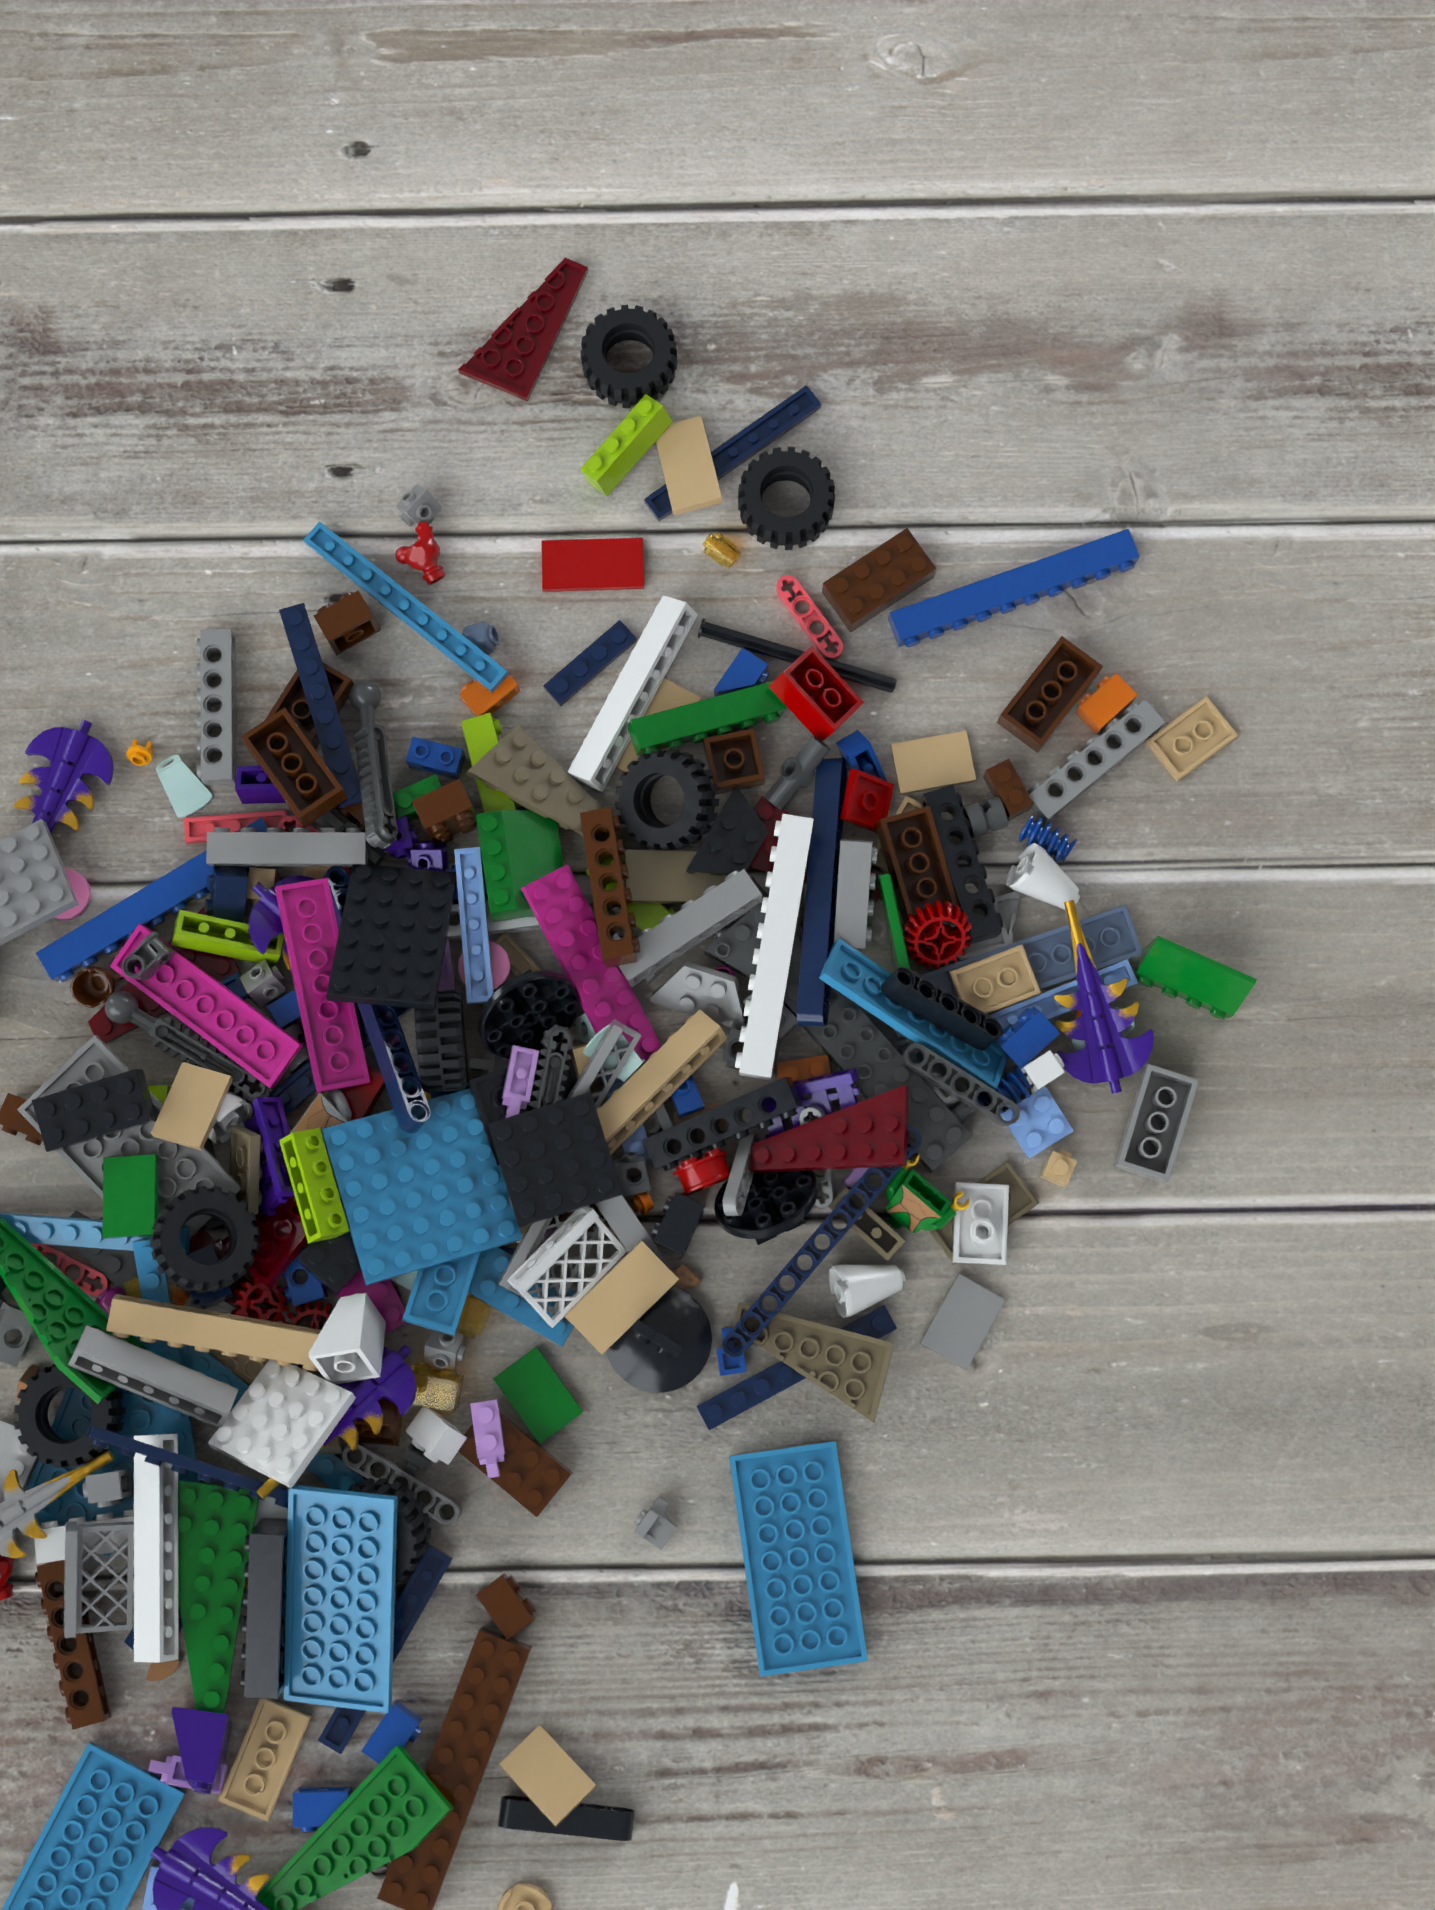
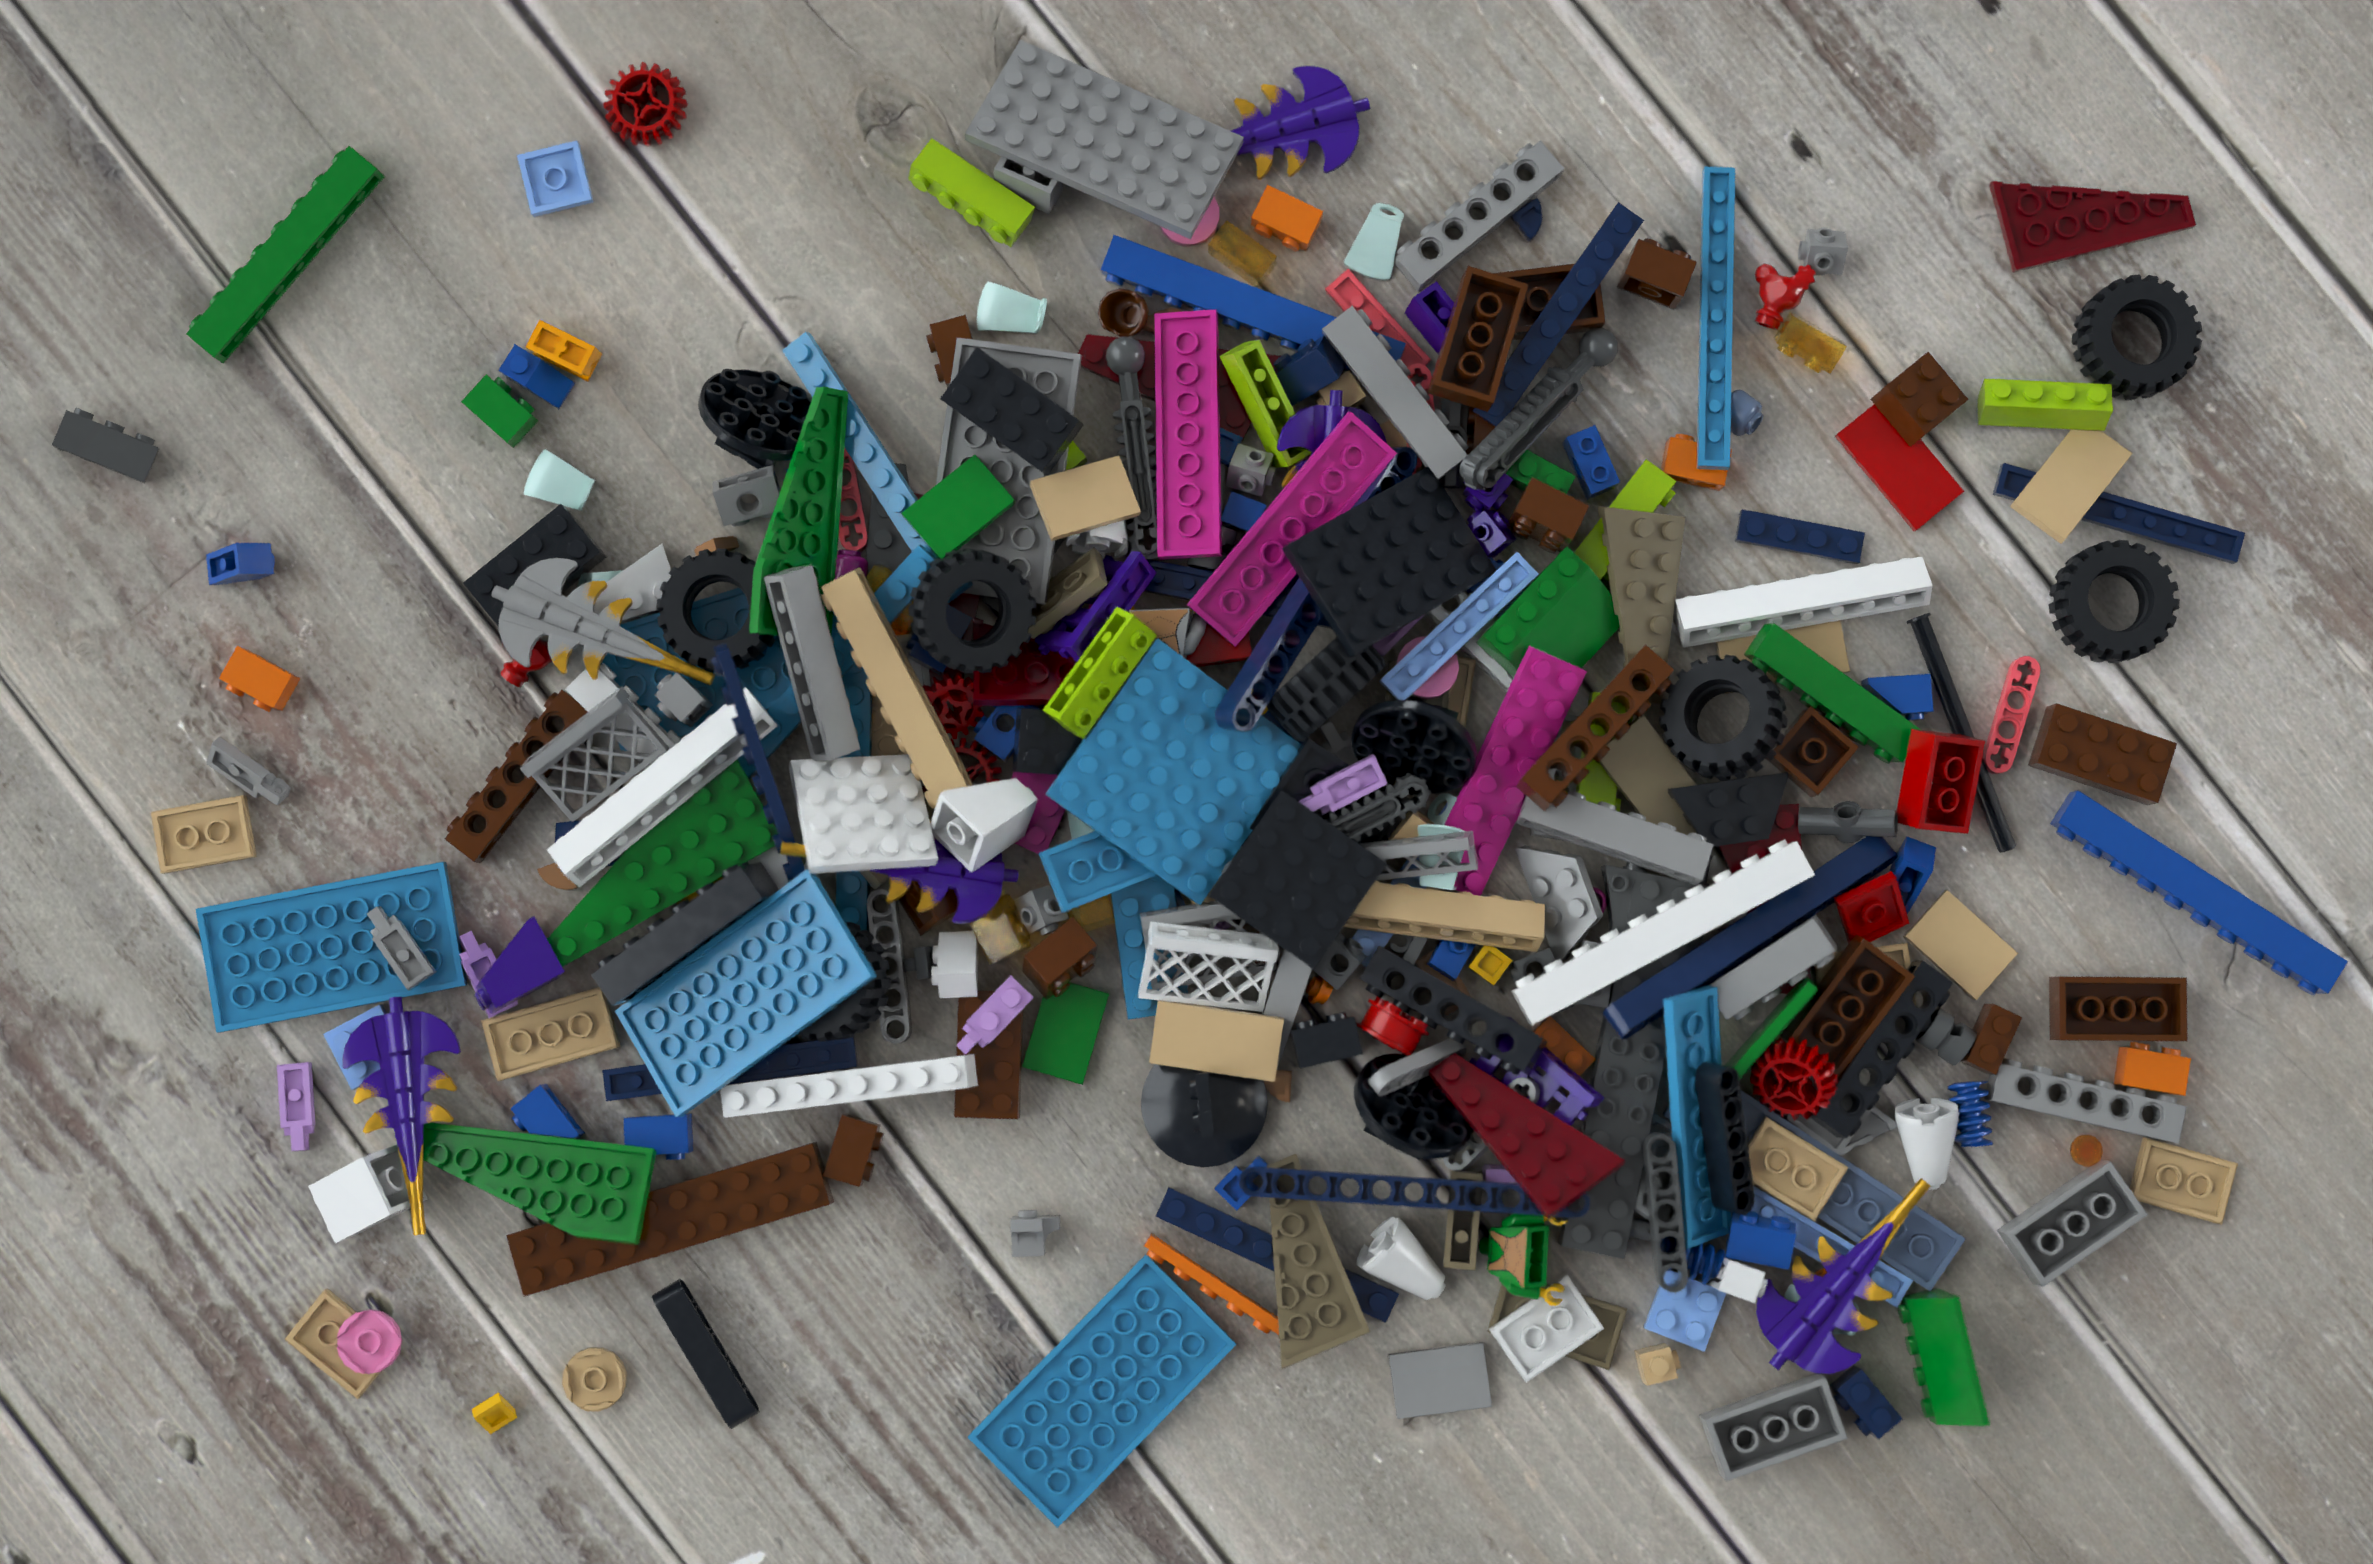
camera: 55 degrees right, 5 degrees up
dark grey piece [122,932,175,981] -> none
light orange plate [126,739,153,766] -> none
tan tile [499,1725,596,1827] -> none
clear yellow brick [702,532,741,569] -> none
white plate [969,1218,997,1245] -> none
none -> light grey hinge [366,906,436,990]
none -> white brick [720,1054,978,1118]
none -> light aqua piece [977,282,1047,333]
none -> reddish brown brick [1022,917,1097,1000]
none -> orange plate [1144,1233,1280,1342]
none -> clear yellow brick [1208,220,1277,288]
none -> orange brick [1251,185,1323,251]
none -> yellow plate [1468,945,1513,986]
none -> dark blue tile [1511,197,1542,242]
none -> clear yellow brick [1774,311,1847,374]
none -> dark blue brick [1830,1365,1903,1440]
none -> reddish brown brick [1870,352,1969,447]
none -> light grey brick [1997,1160,2148,1287]
none -> clear orange plate [2070,1135,2103,1166]

